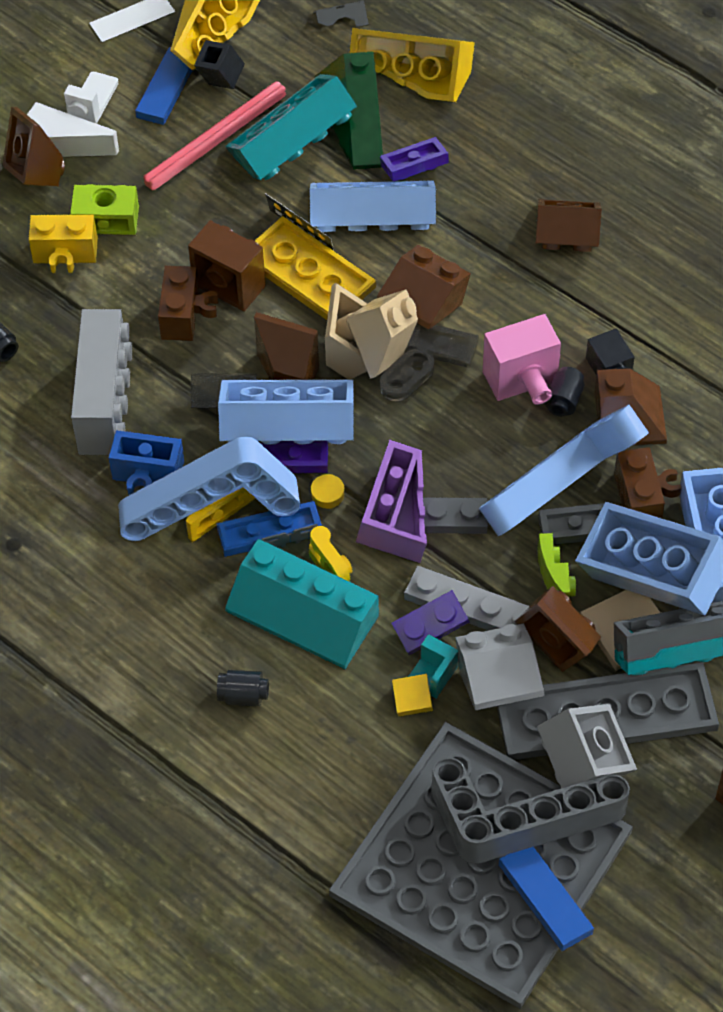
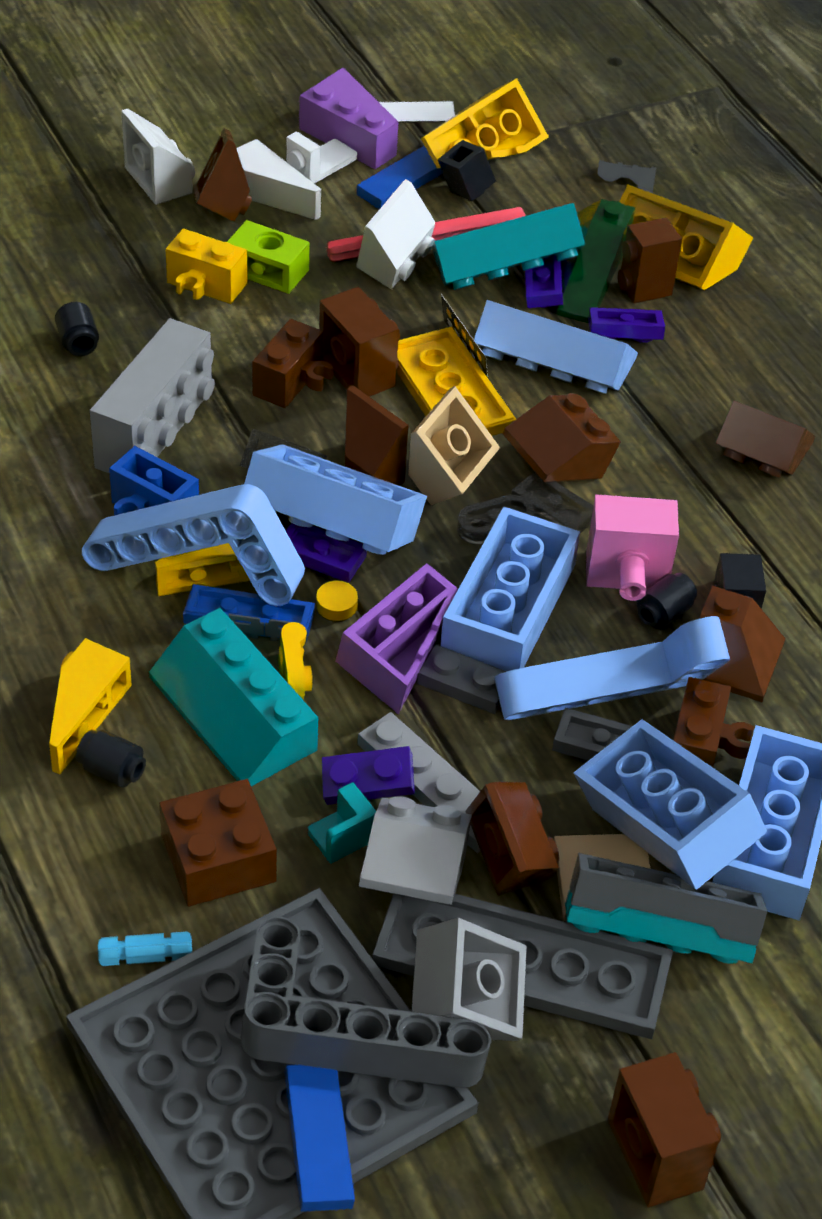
camera: 20 degrees right, 10 degrees down
tan slope [347,289,418,379] -> none
yellow tile [392,674,433,717] -> none
lime slope [537,533,576,598] -> none
none -> yellow slope [49,638,132,775]
none -> medium azure axle [98,931,192,966]
none -> reddish brown brick [159,779,277,907]
none -> medium lavender wedge [299,68,398,170]
none -> white slope [356,179,435,290]
none -> light blue brick [441,507,580,672]
none -> dark purple plate [525,255,563,308]
none -> reddish brown brick [617,217,682,303]

